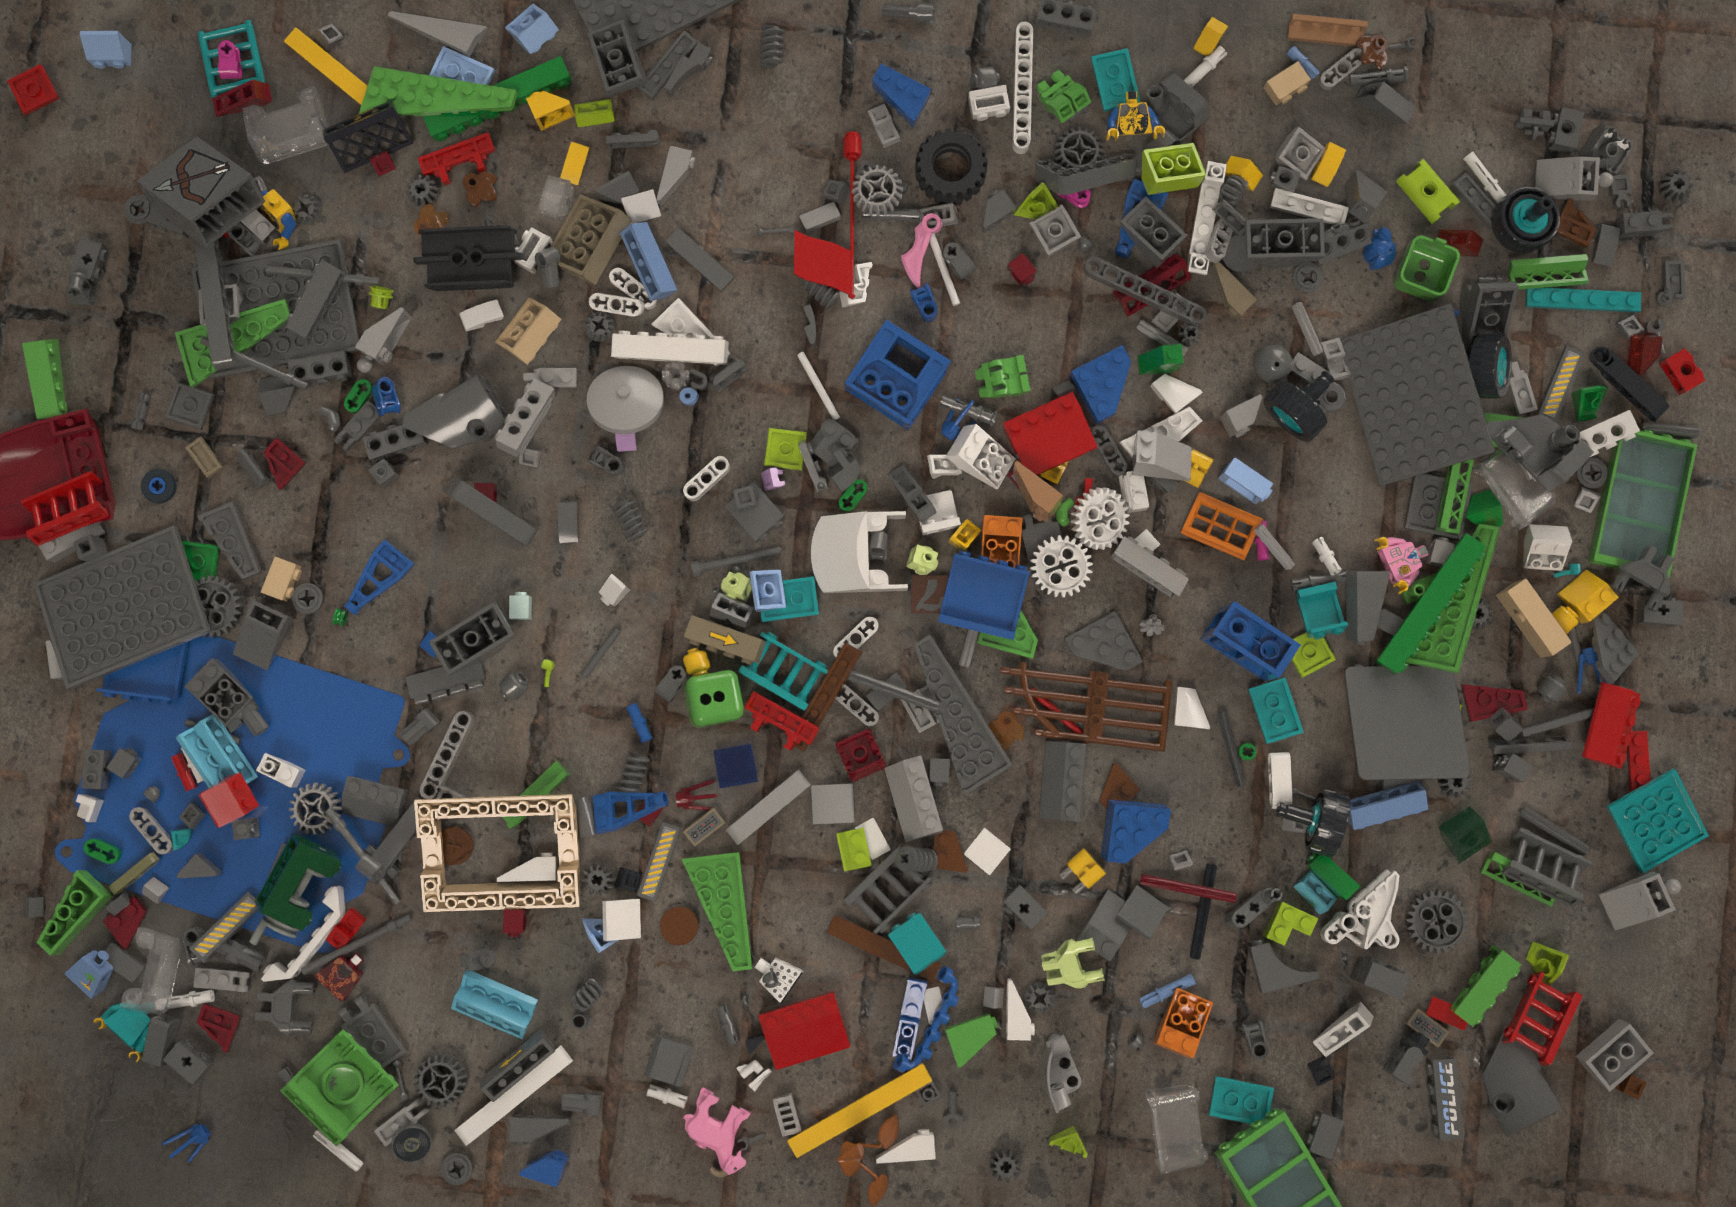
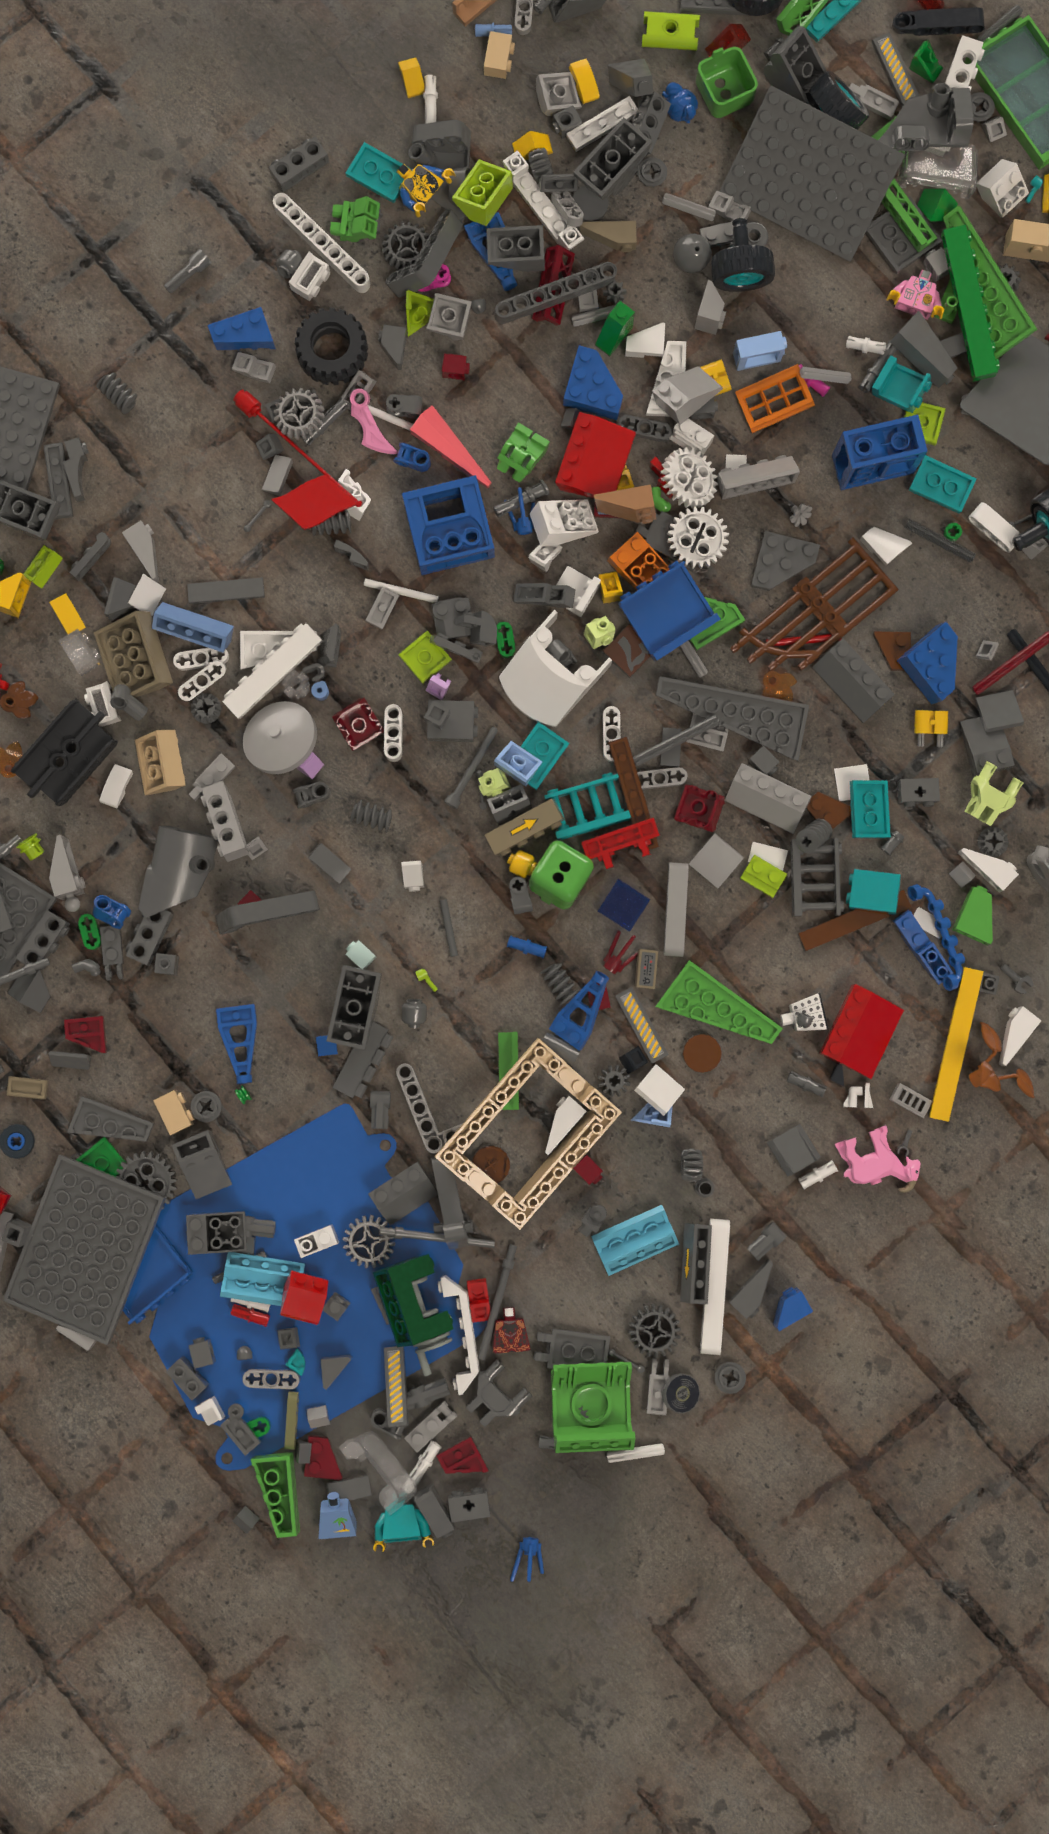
camera: 50 degrees left, 0 degrees up
none -> dark grey hinge [220,1403,261,1456]
none -> dark red slope [332,698,384,751]
none -> light grey plate [365,587,399,630]
none -> coral wedge [410,406,492,488]
none -> teal plate [850,780,891,838]

